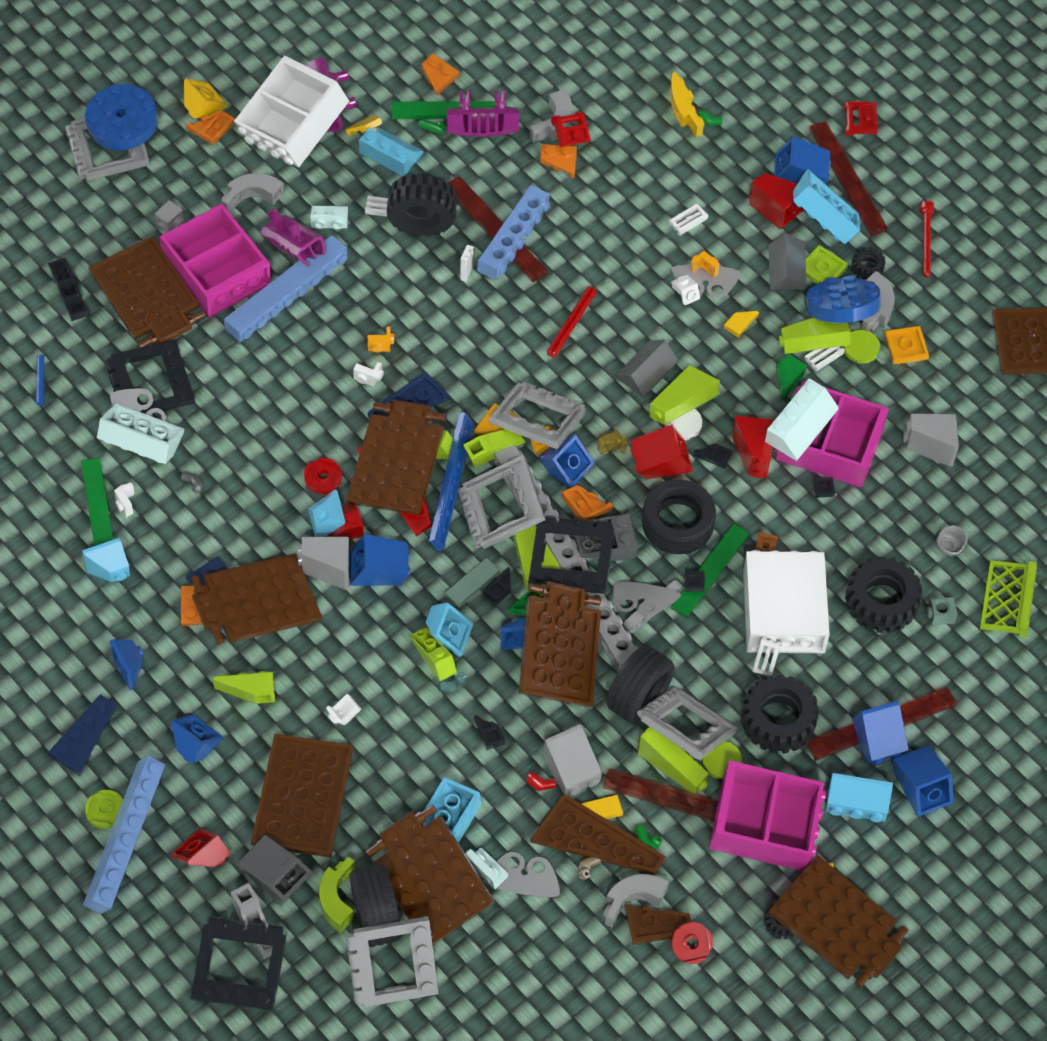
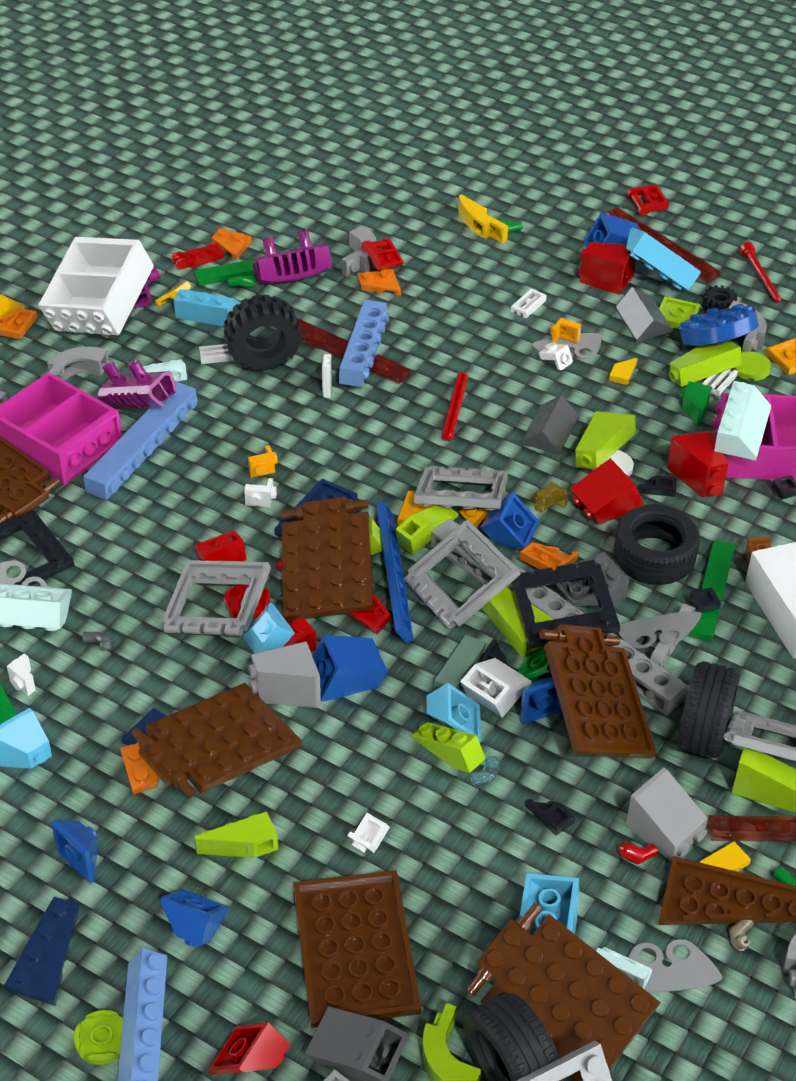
camera: 15 degrees left, 15 degrees down
none -> light grey hinge [162,560,271,636]
none -> red hinge [170,243,224,270]
none -> red hinge [195,530,247,562]
none -> white slope [460,658,532,718]

